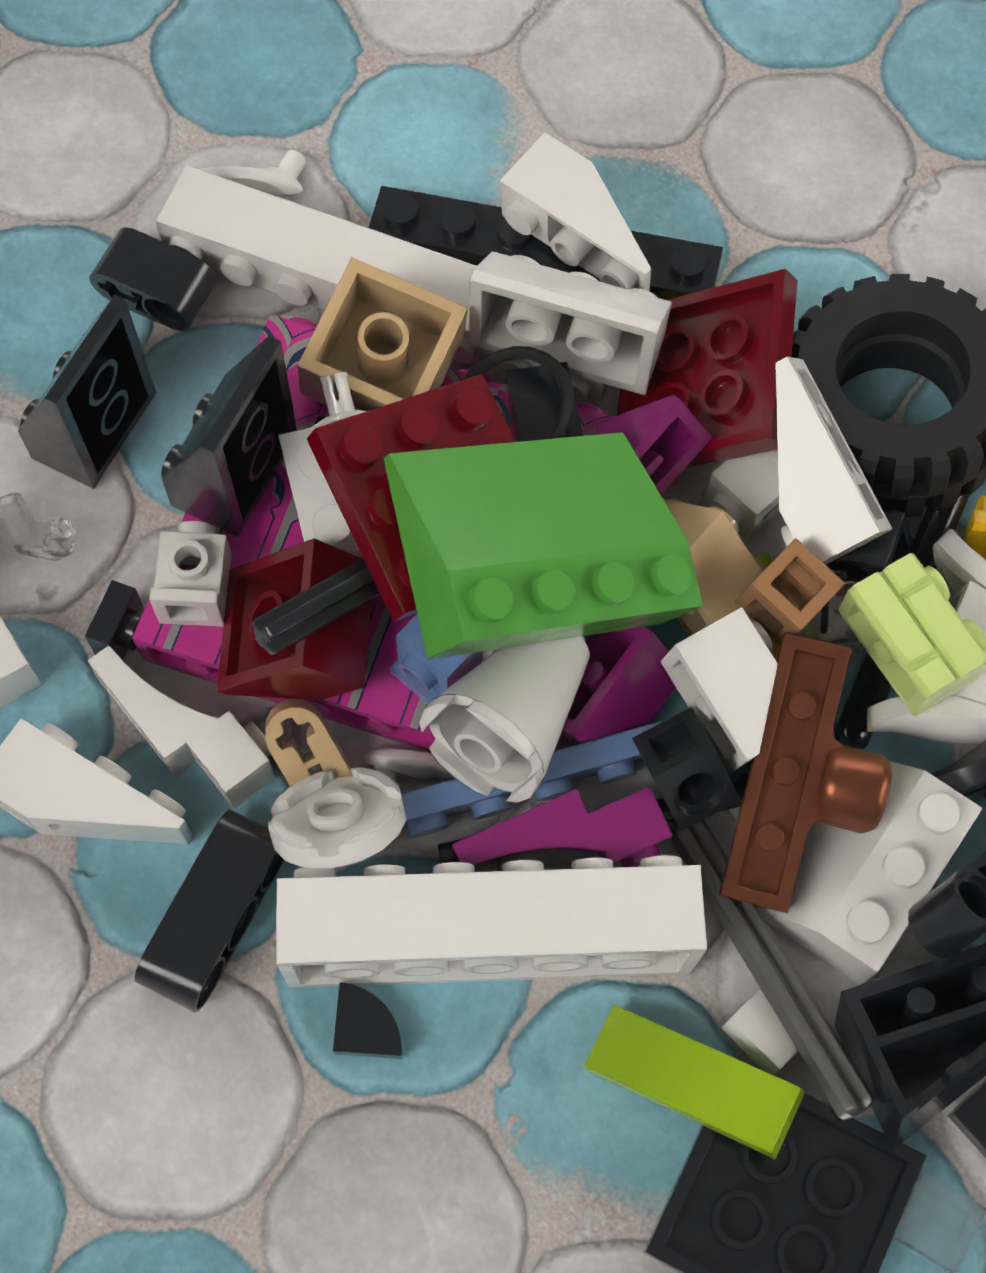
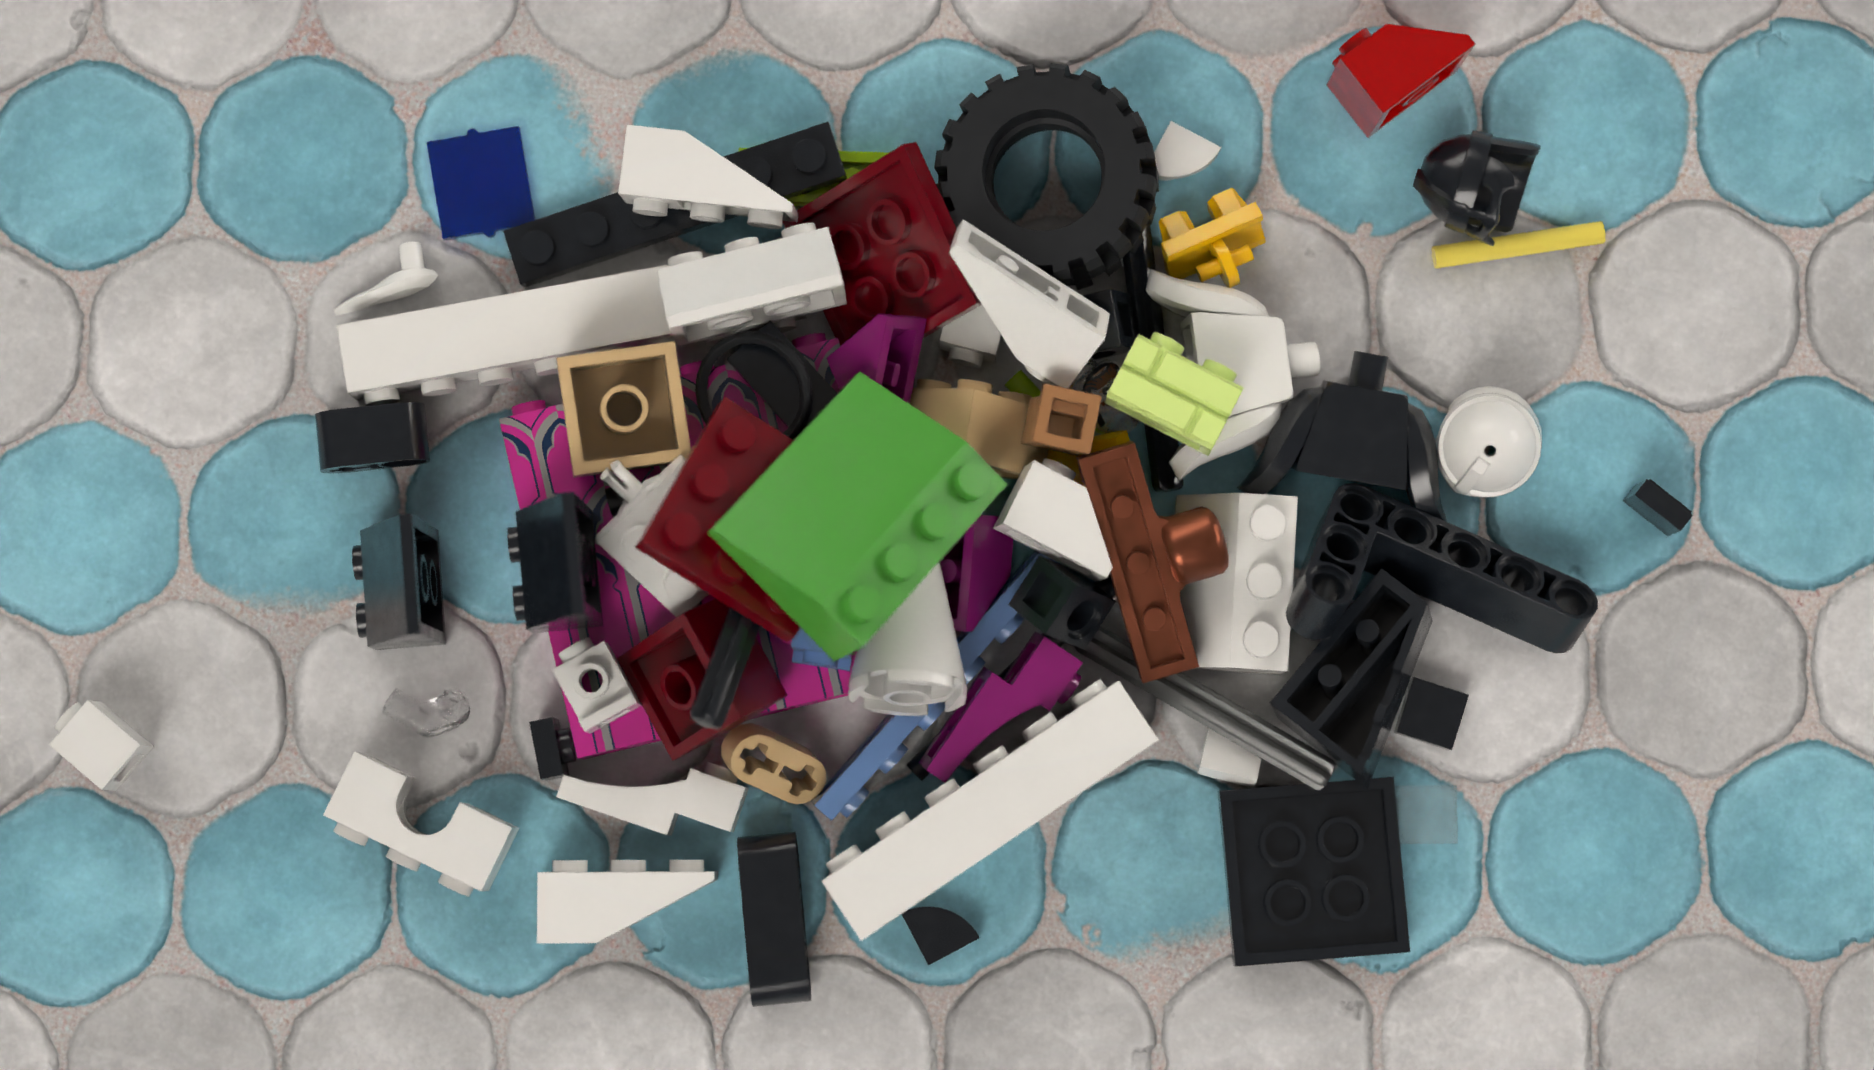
camera: 30 degrees left, 15 degrees up
white tile [268,767,406,868] -> none
white bar [363,748,457,782] -> none
lime tile [584,1005,805,1159] -> none
none -> clear blue piece [426,126,536,241]

